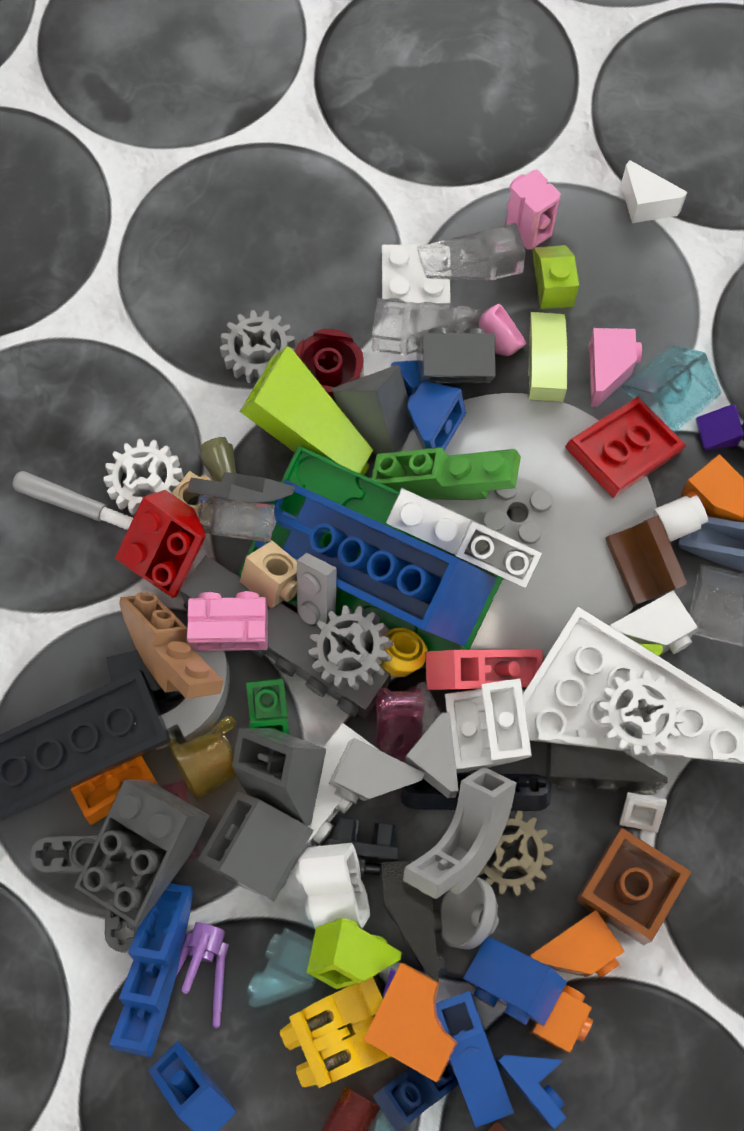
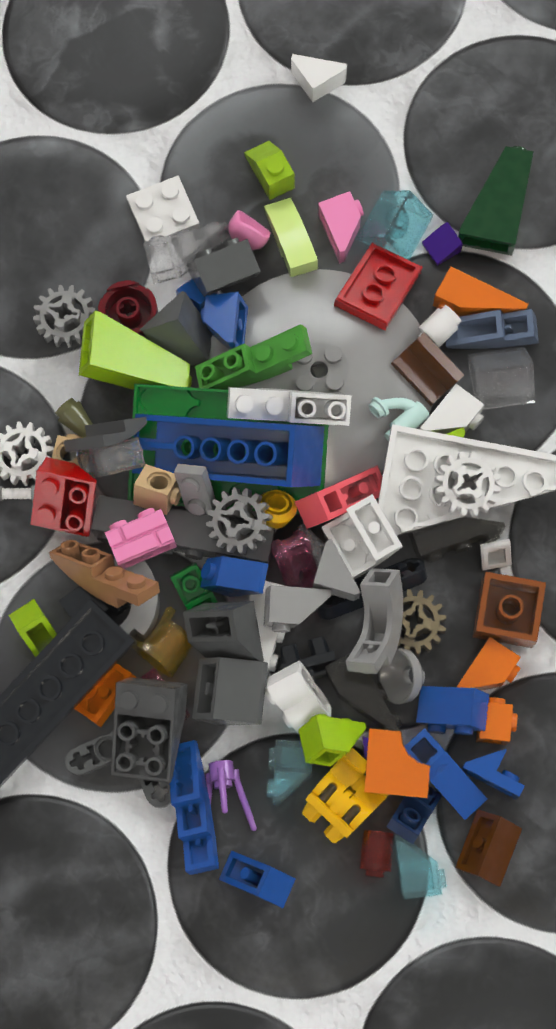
camera: 20 degrees left, 5 degrees up
clear slope [417,223,526,281] -> none
bright pink brick [505,170,561,250] -> none
none -> lime slope [8,599,57,657]
none -> blue slope [200,556,269,597]
none -> light aqua plant [368,397,430,441]

